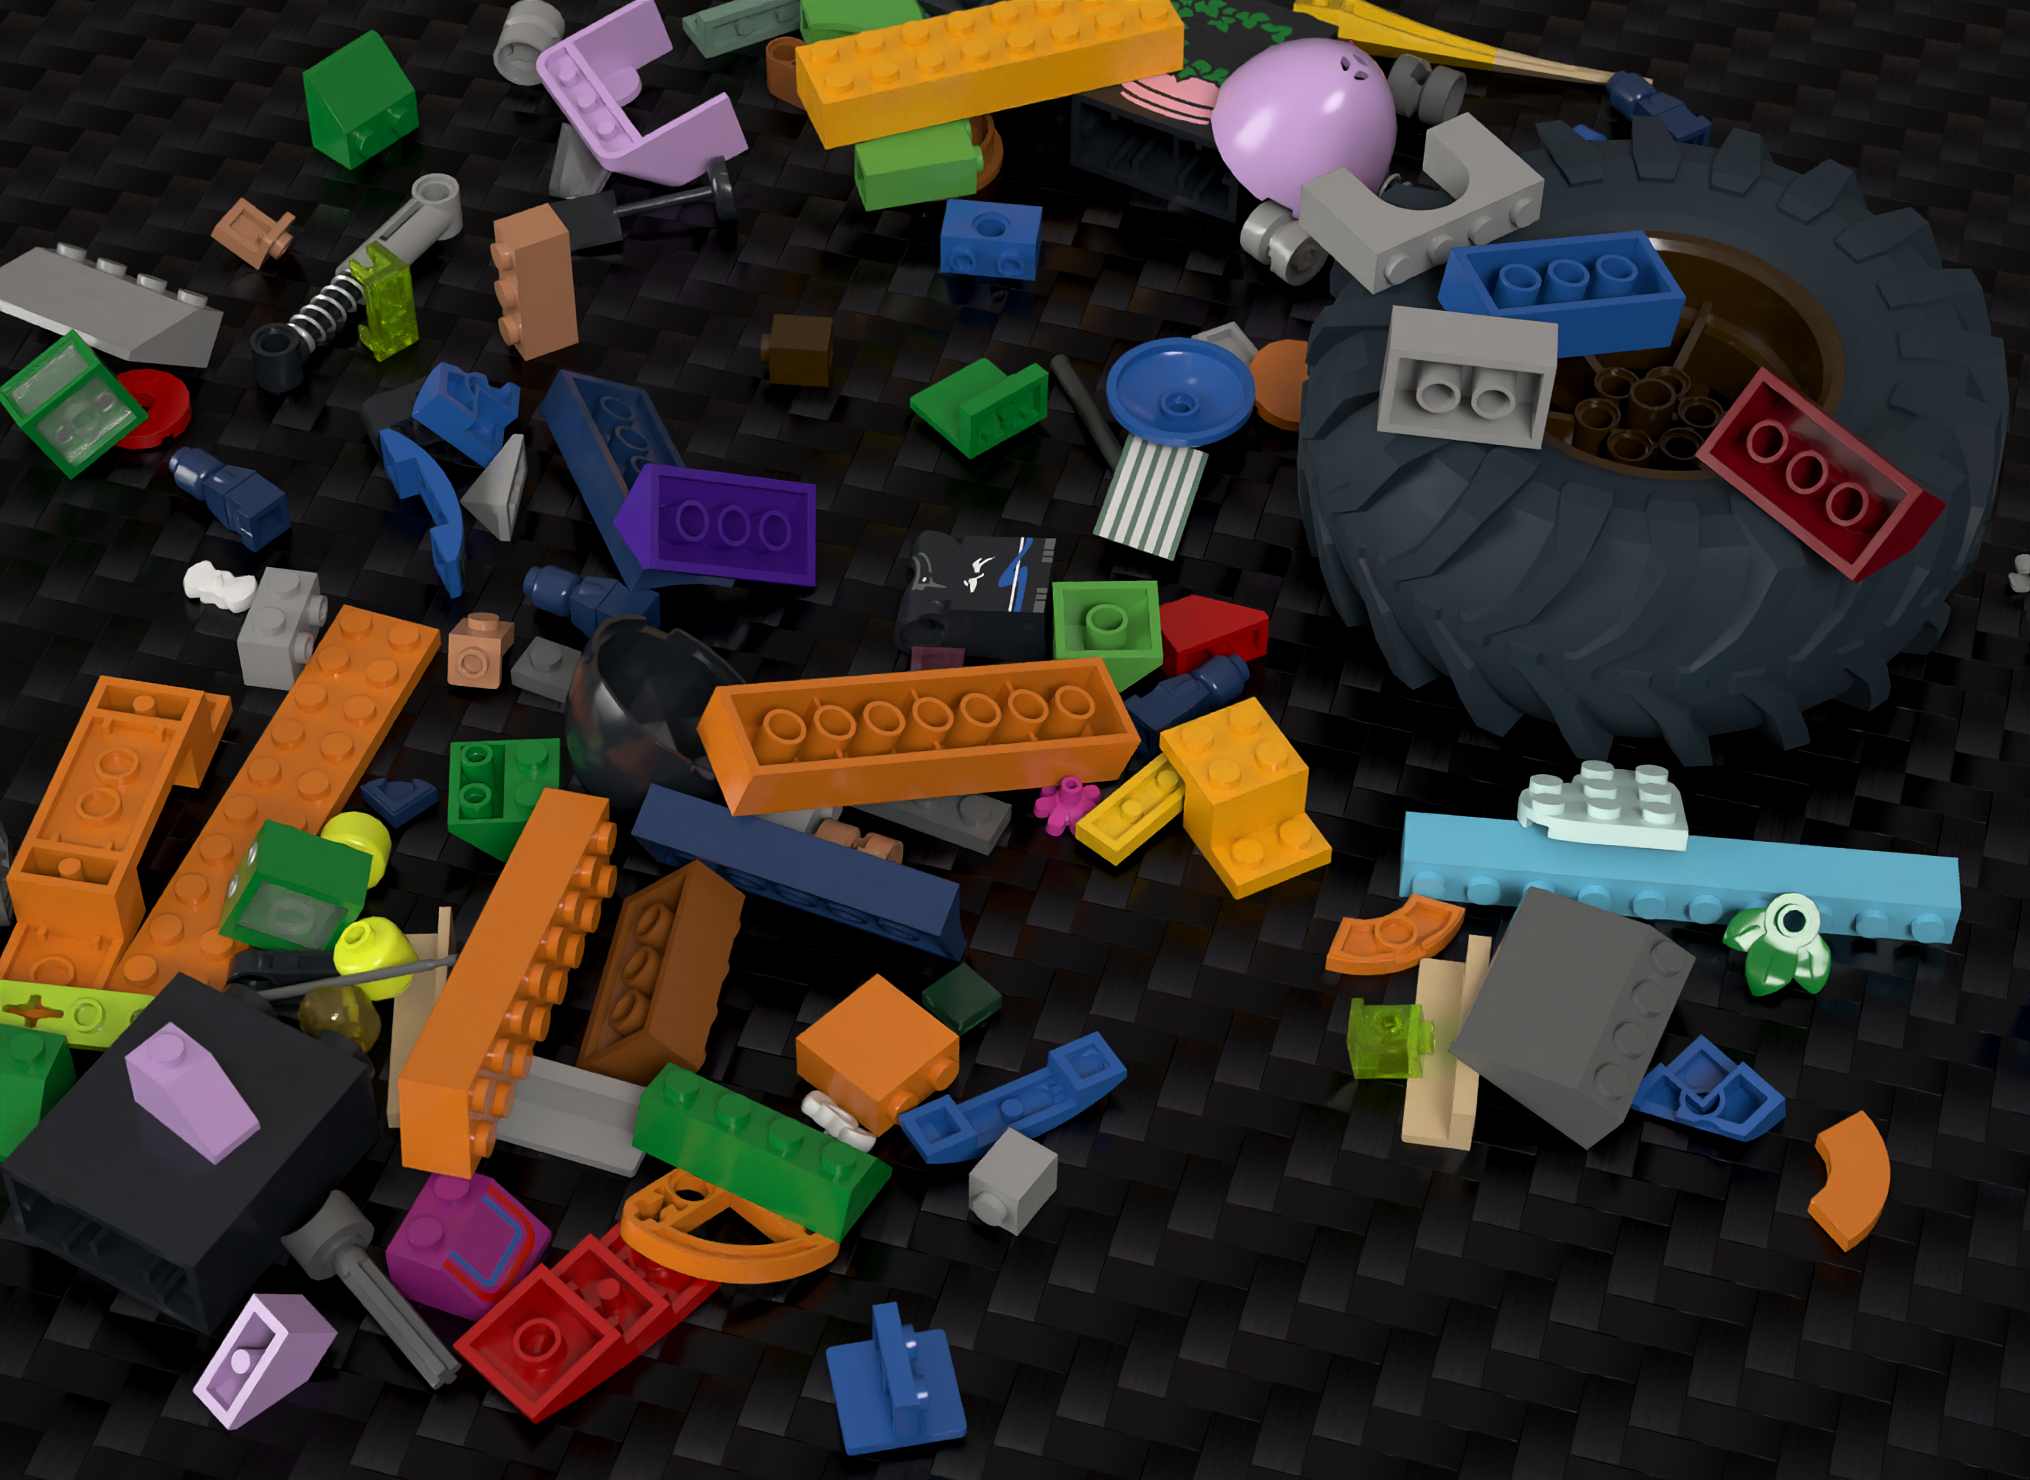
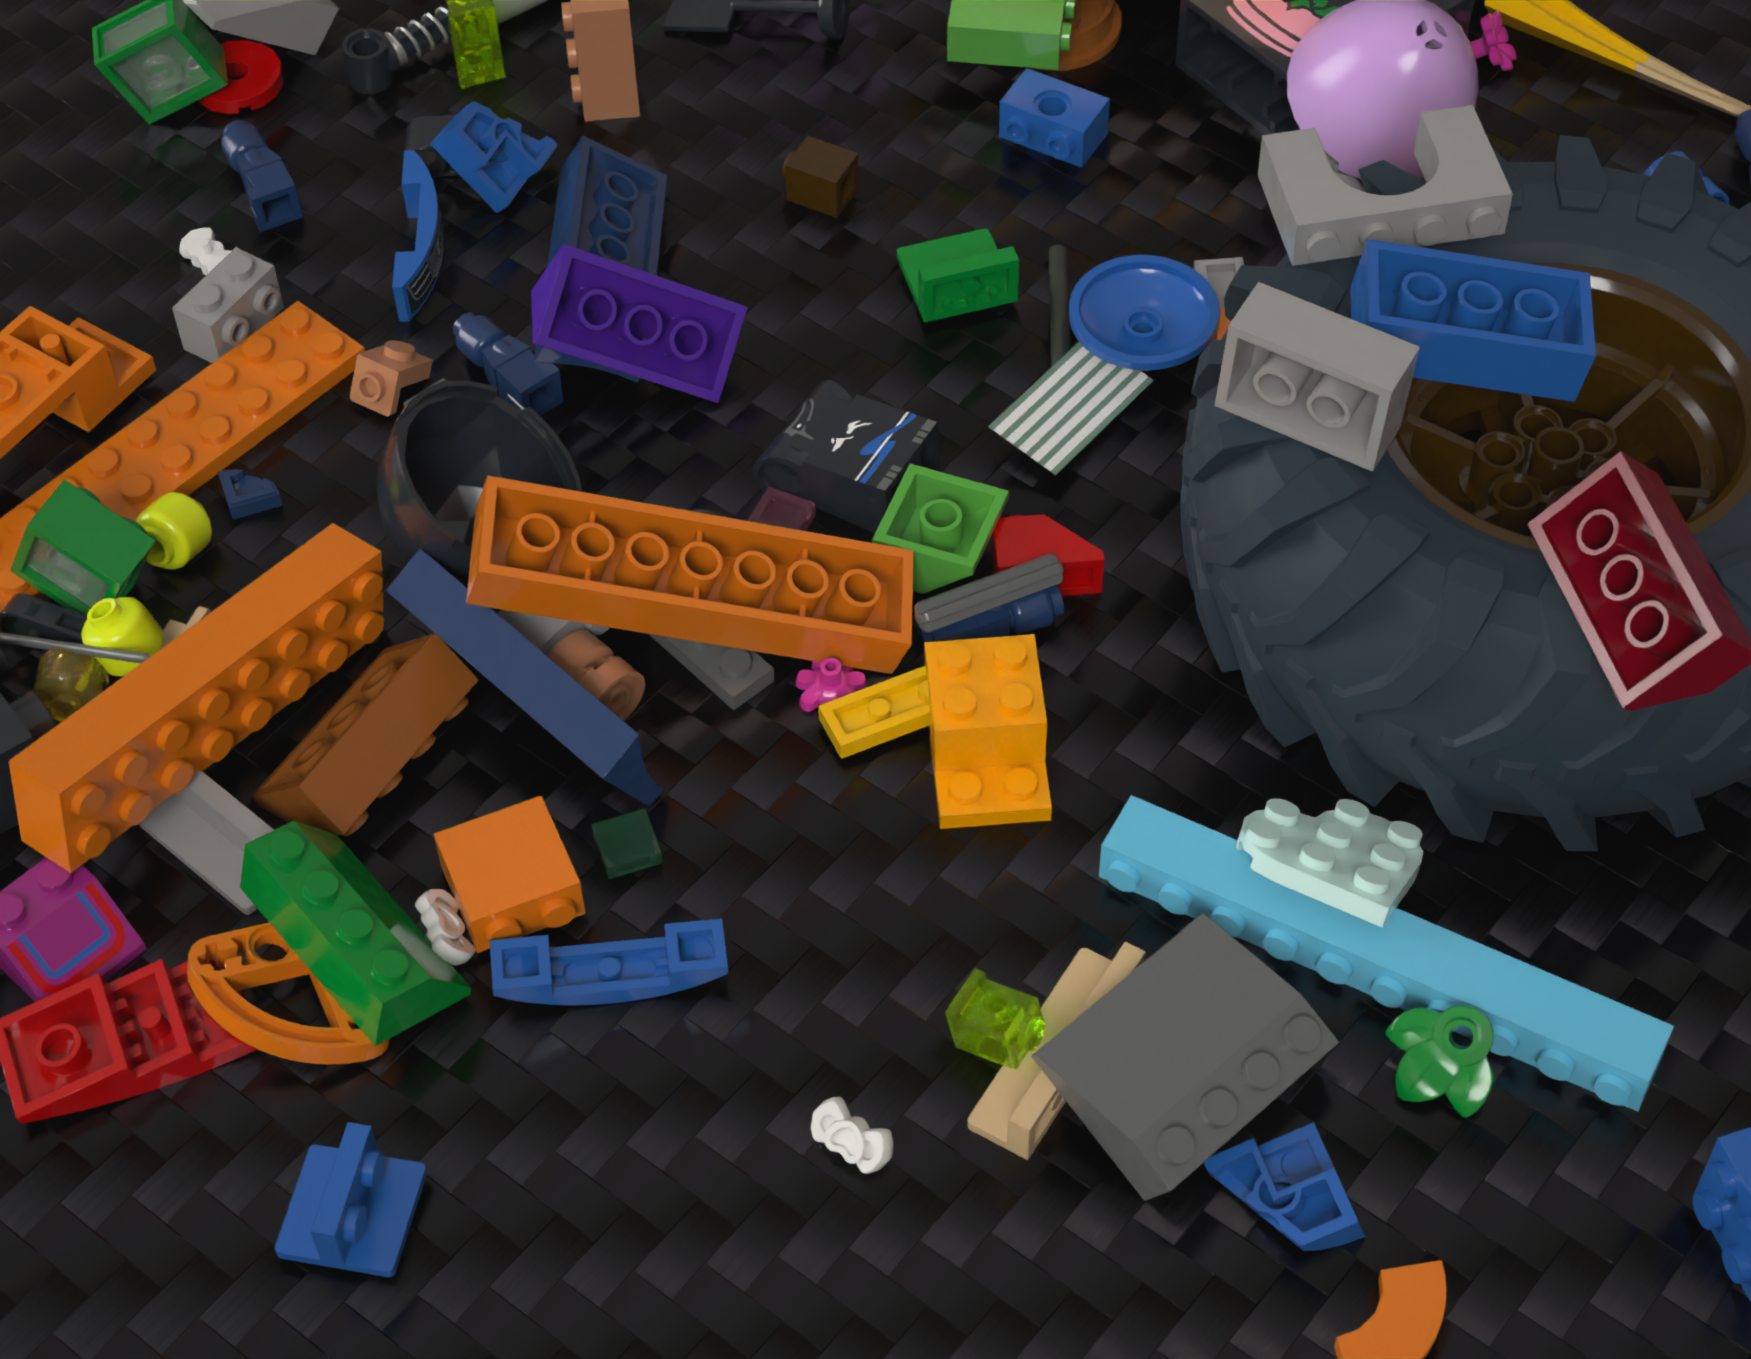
camera: 25 degrees right, 5 degrees up
green slope [448,738,564,864] -> none
light grey slope [459,434,527,541] -> none
light grey brick [969,1127,1058,1236] -> none
orange tile [1325,893,1466,975] -> none
dark grey wheel [1387,53,1466,127] -> none
none -> white piece [811,1097,893,1174]
none -> dark grey axle [914,554,1064,633]

